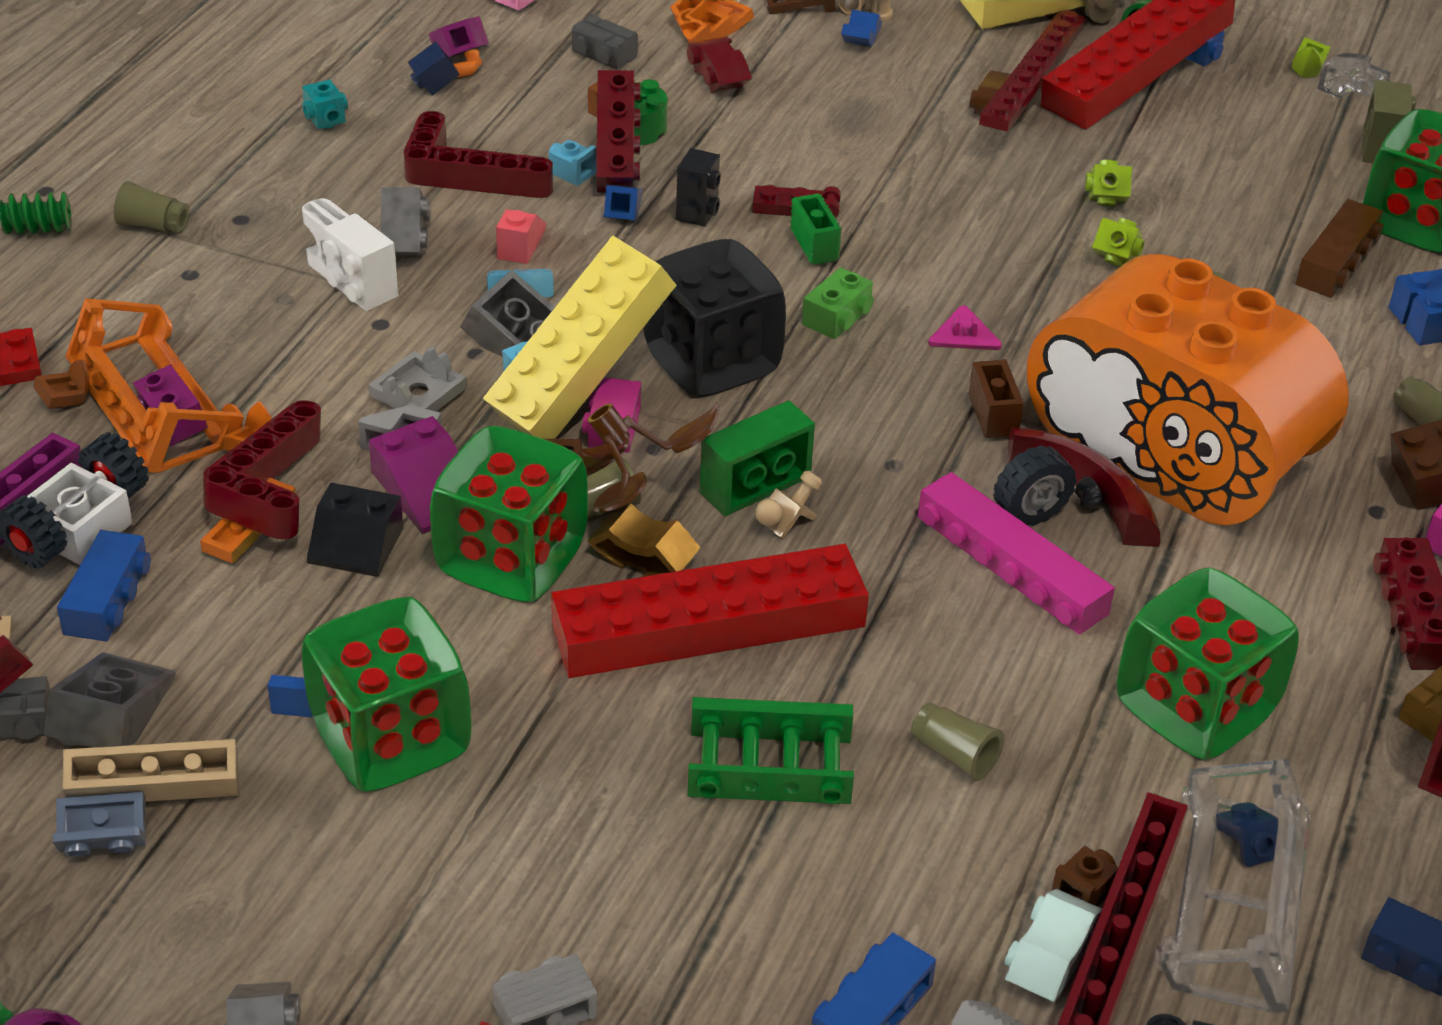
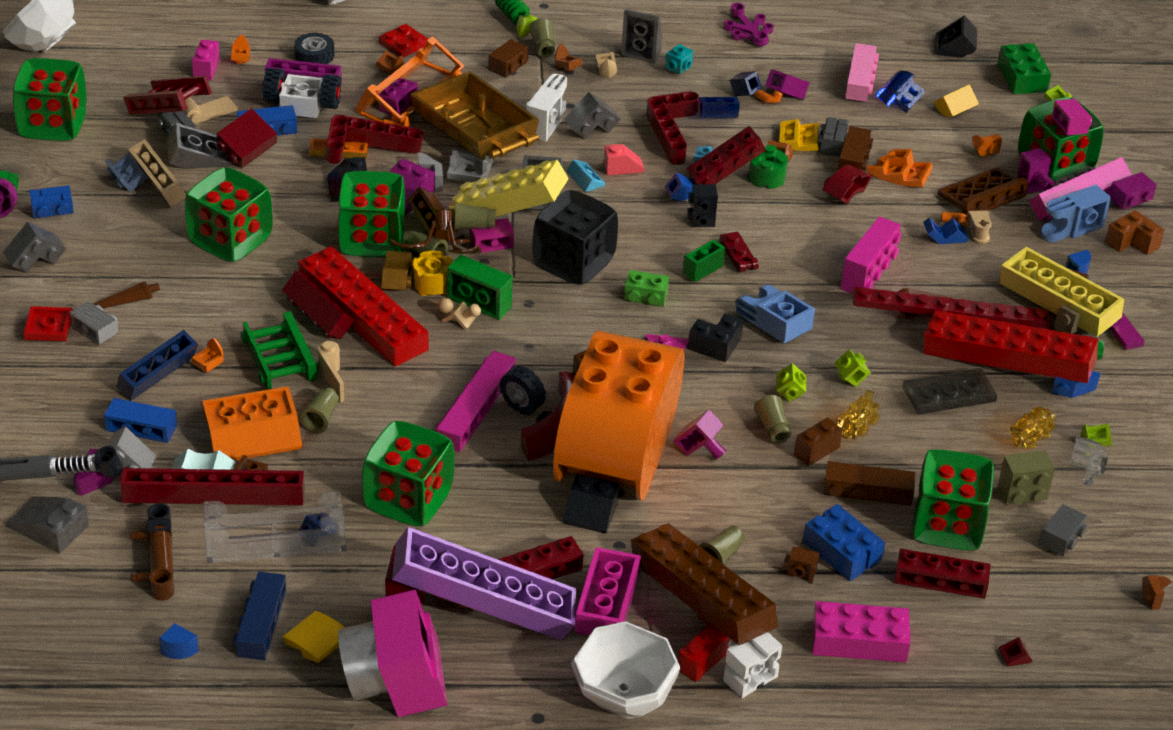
camera: 65 degrees right, 0 degrees up
none -> blue brick [29,185,74,218]
none -> reddish brown bar [94,281,160,308]
none -> dark blue brick [116,330,198,401]
none -> orange plate [192,338,224,373]
none -> orange slope [200,386,303,461]
none -> dark red brick [216,108,277,168]
none -> dark red brick [282,271,355,339]
none -> tan door [318,341,344,403]
none -> pearl gold piece [410,71,539,160]
none -> yellow brick [413,250,453,296]
none -> olive plant [454,202,496,230]
none -> reddish brown brick [488,39,528,78]
none -> lime plate [517,14,537,38]
none -> dark orange plate [555,43,582,71]
none -> black slope [563,475,620,534]
none -> tan plate [596,52,617,78]
none -> flat silver slope [621,9,663,63]
none -> black brick [688,313,744,362]
none -> clear blue brick [698,97,740,119]
none -> magenta plant [723,3,774,47]
none -> medium blue brick [735,284,815,343]
none -> yellow slope [779,119,820,151]
none -> reddish brown brick [794,417,843,466]
none -> clear yellow brick [836,390,880,440]
none -> reddish brown brick [838,126,874,171]
none -> dark pink brick [841,216,902,293]
none -> clear smoke plate [902,368,997,415]
none -> orange arm [941,212,969,227]
none -> clear yellow brick [1009,407,1056,449]

